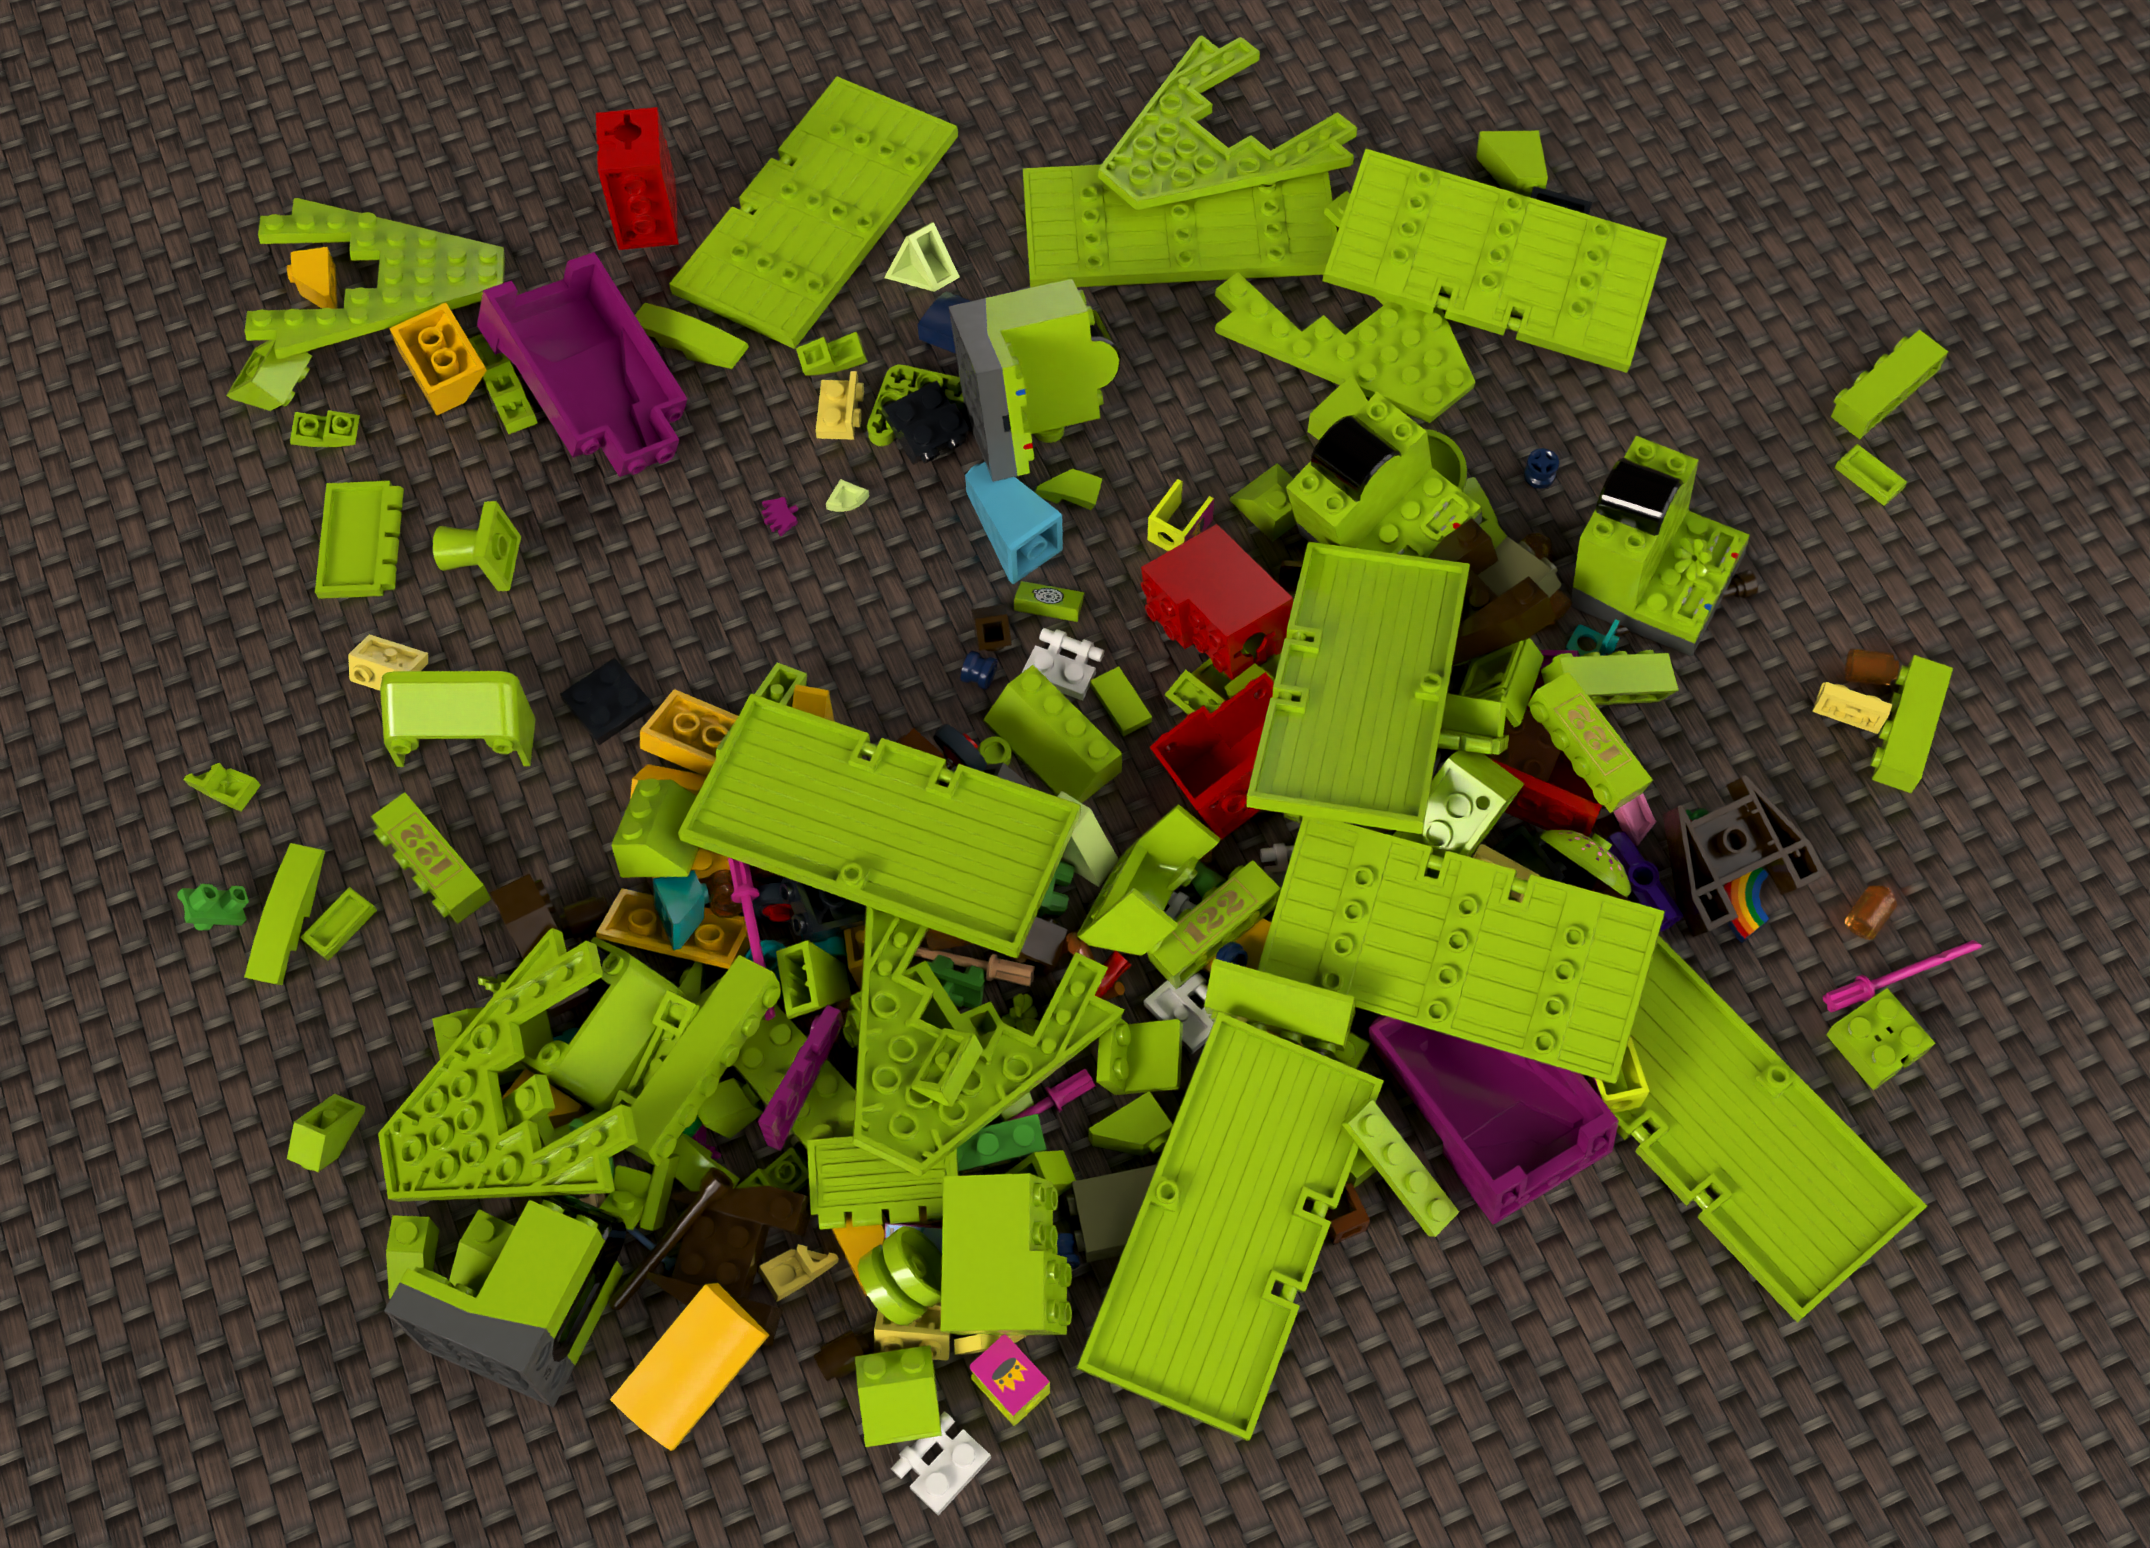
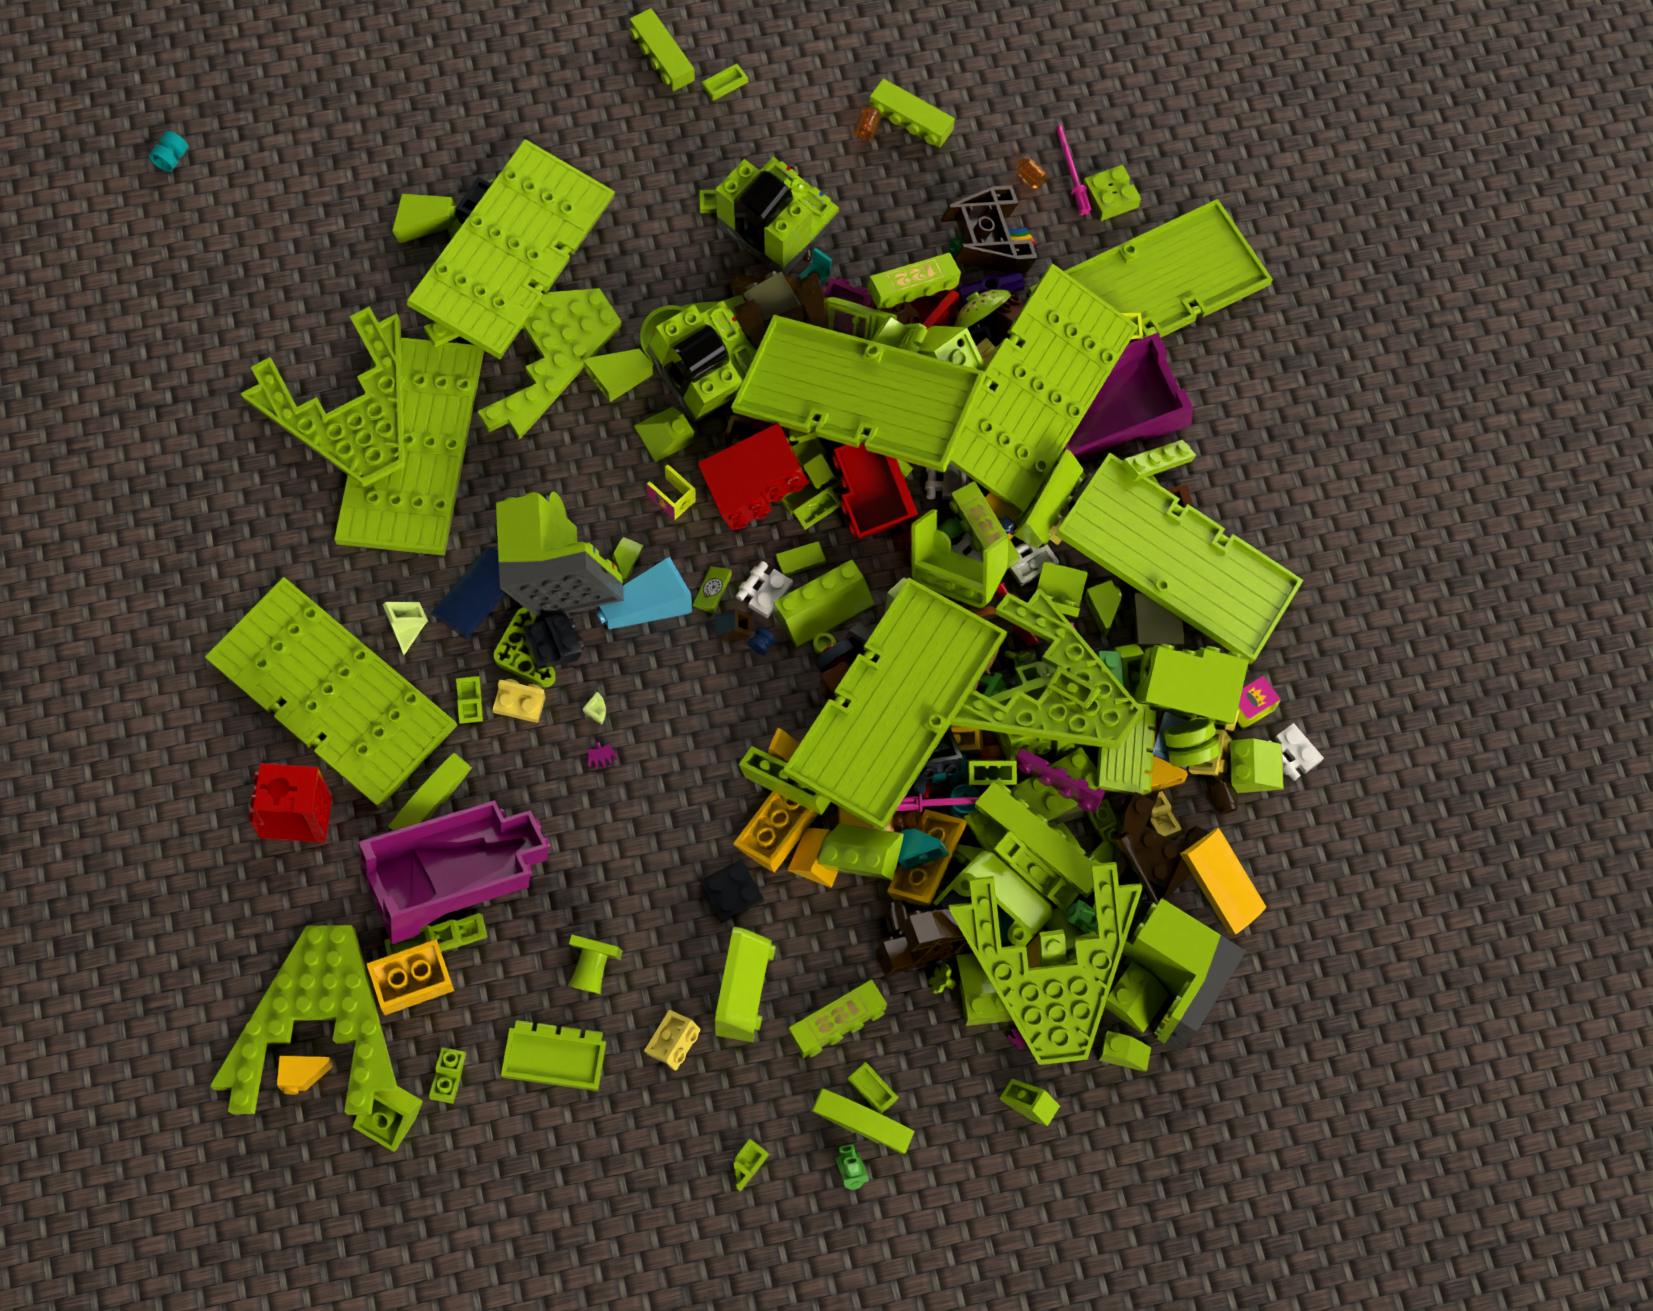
camera: 85 degrees left, 5 degrees up
dark blue wheel [1524,448,1559,489] -> none
lime brick [1541,650,1678,705] -> none
light yellow bracket [1813,682,1892,734] -> none

